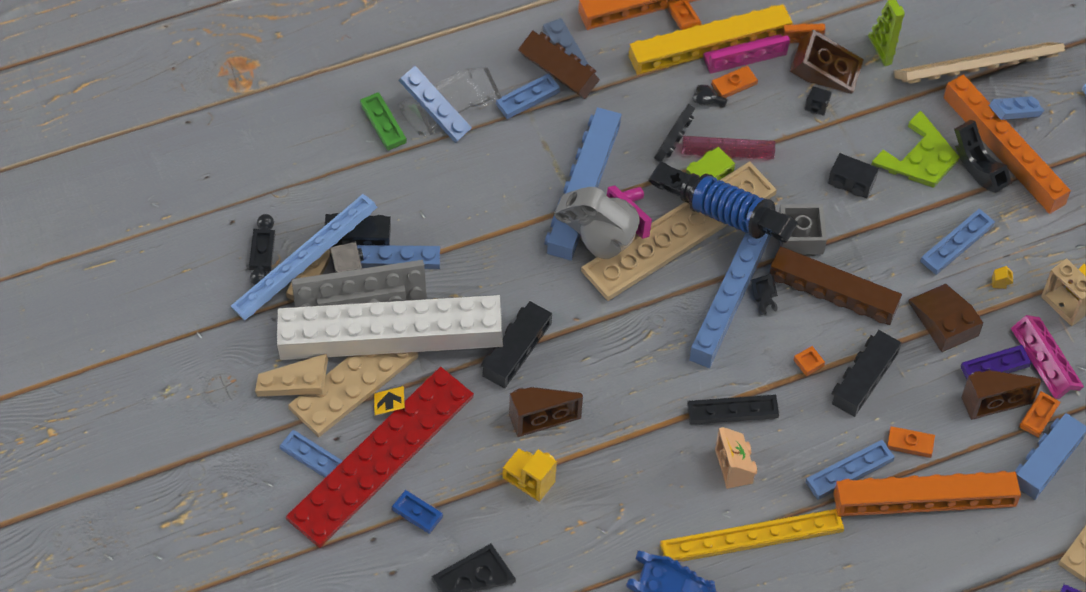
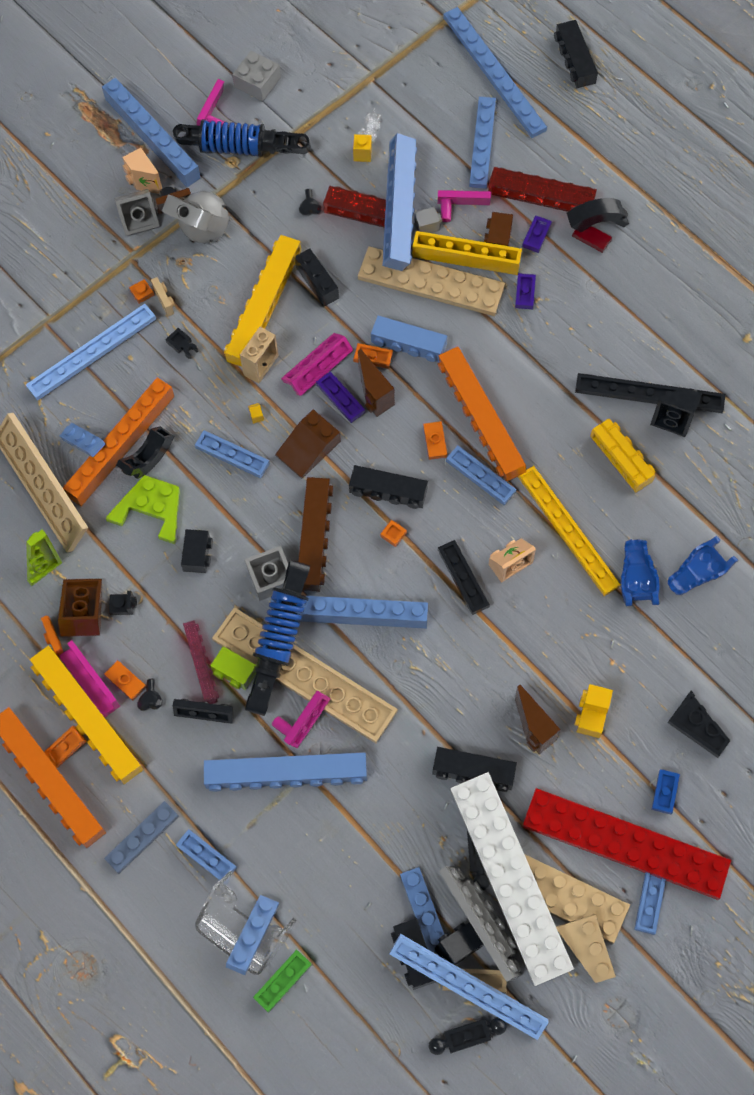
camera: 105 degrees left, 10 degrees up
yellow sticker [374,386,405,415] -> none
reddish brown brick [518,30,600,99] -> none
light grey piece [554,187,640,259] -> none
black plate [751,273,778,315] -> none

